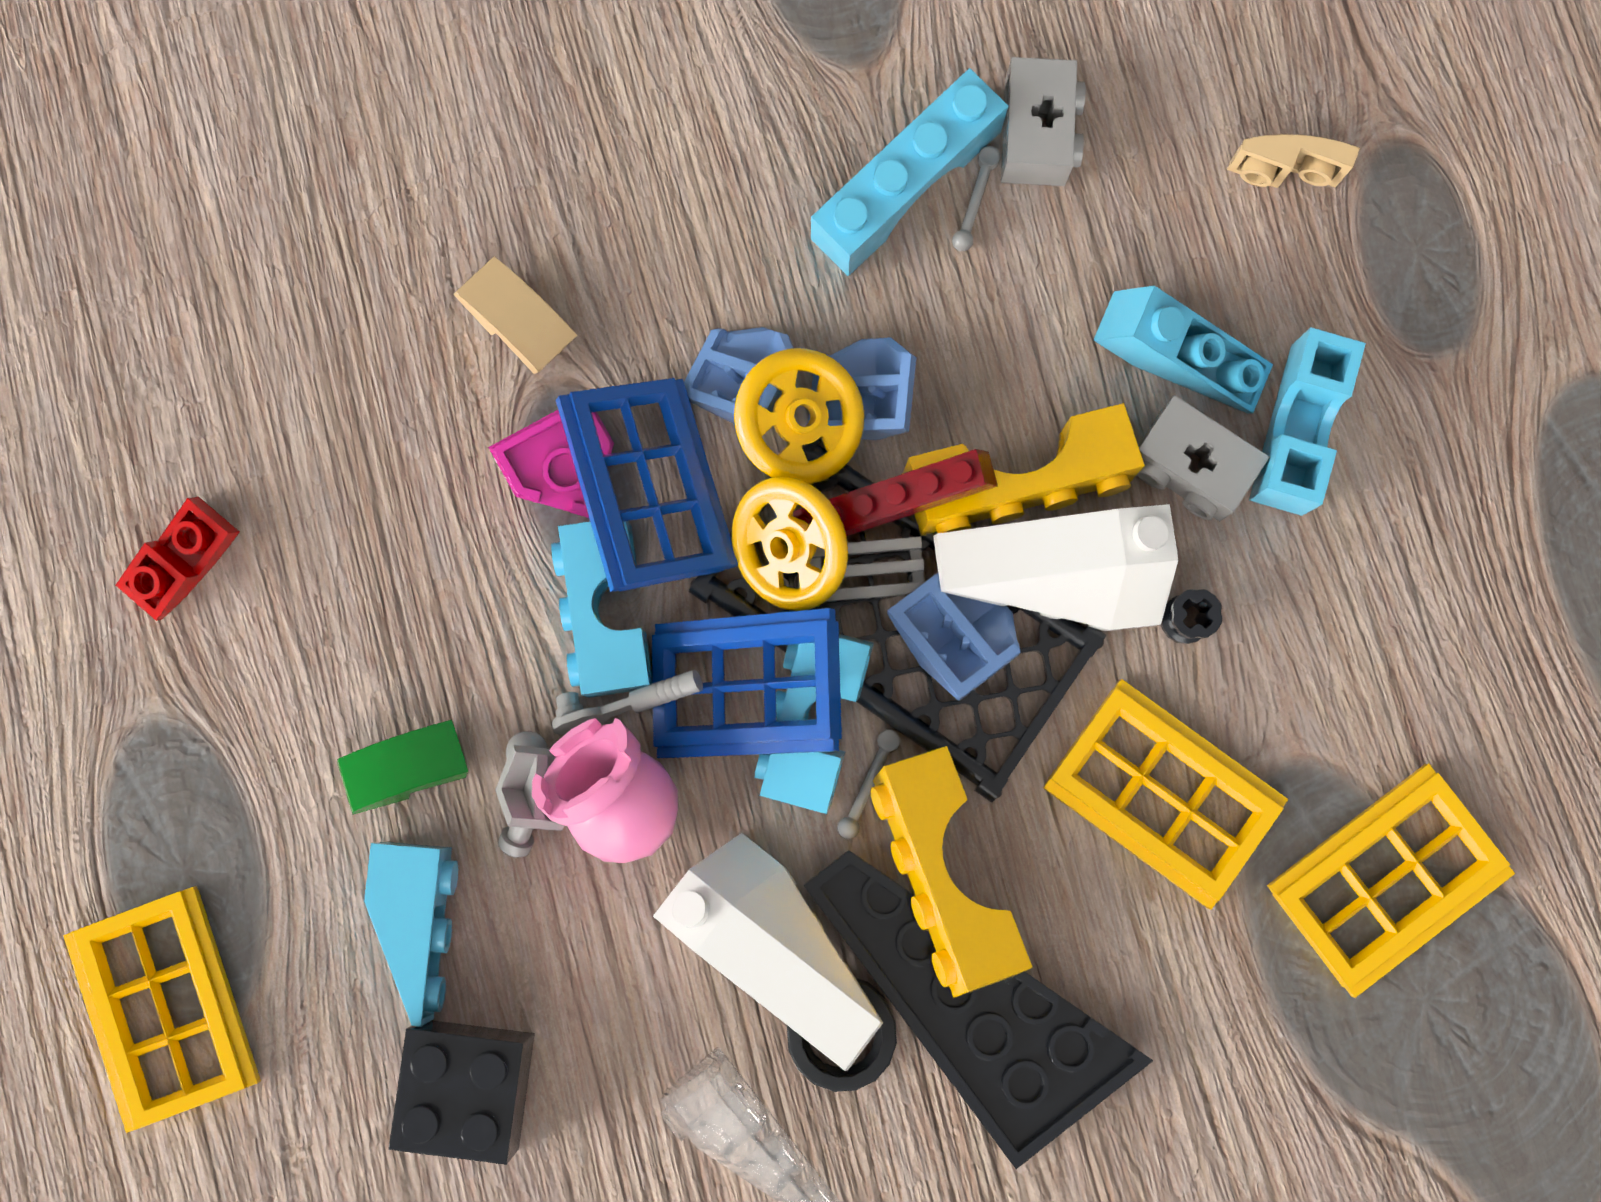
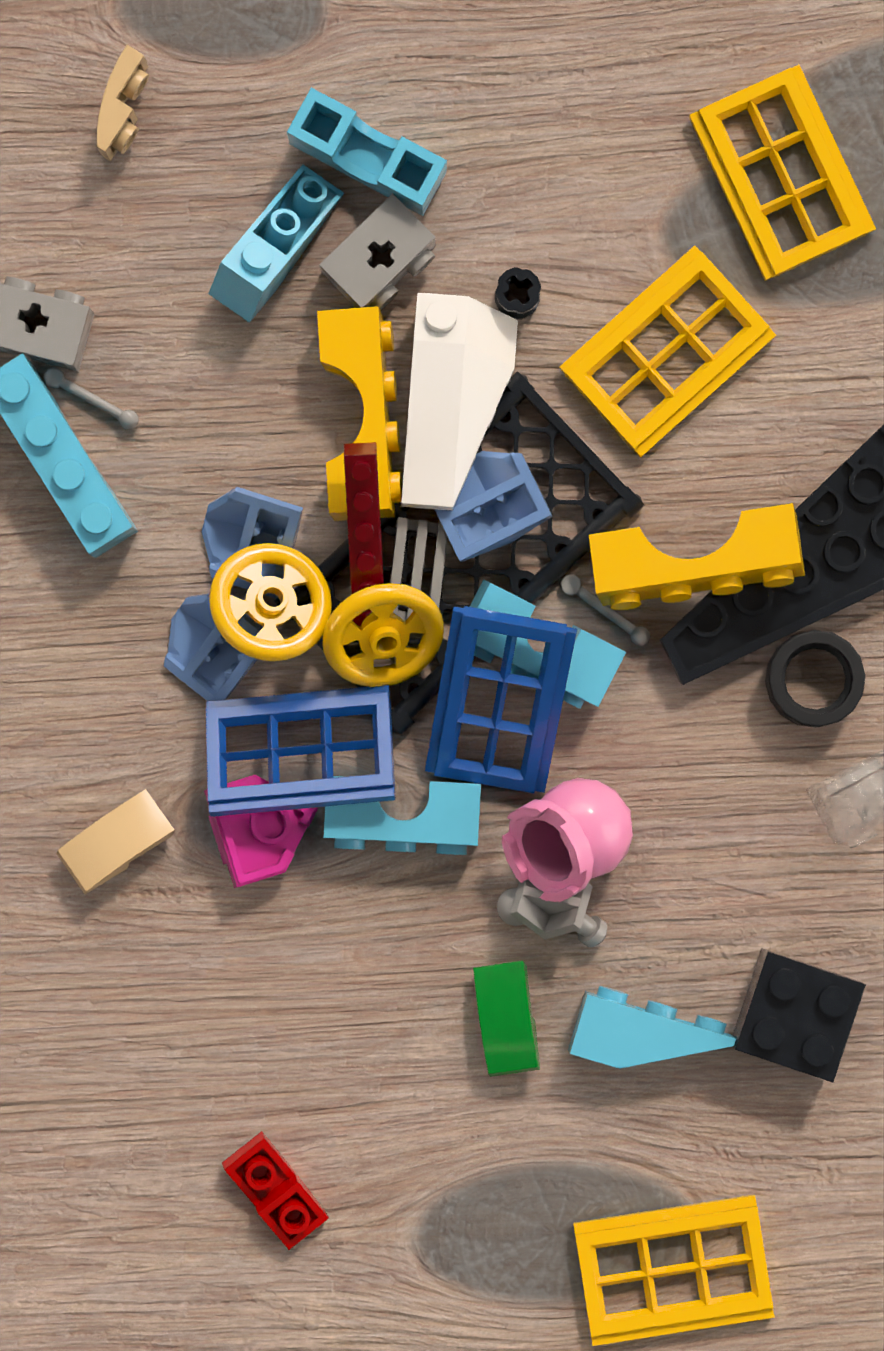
camera: 80 degrees left, 5 degrees up
light grey piece [552,669,703,735] -> none
white wedge [653,833,883,1071] -> none

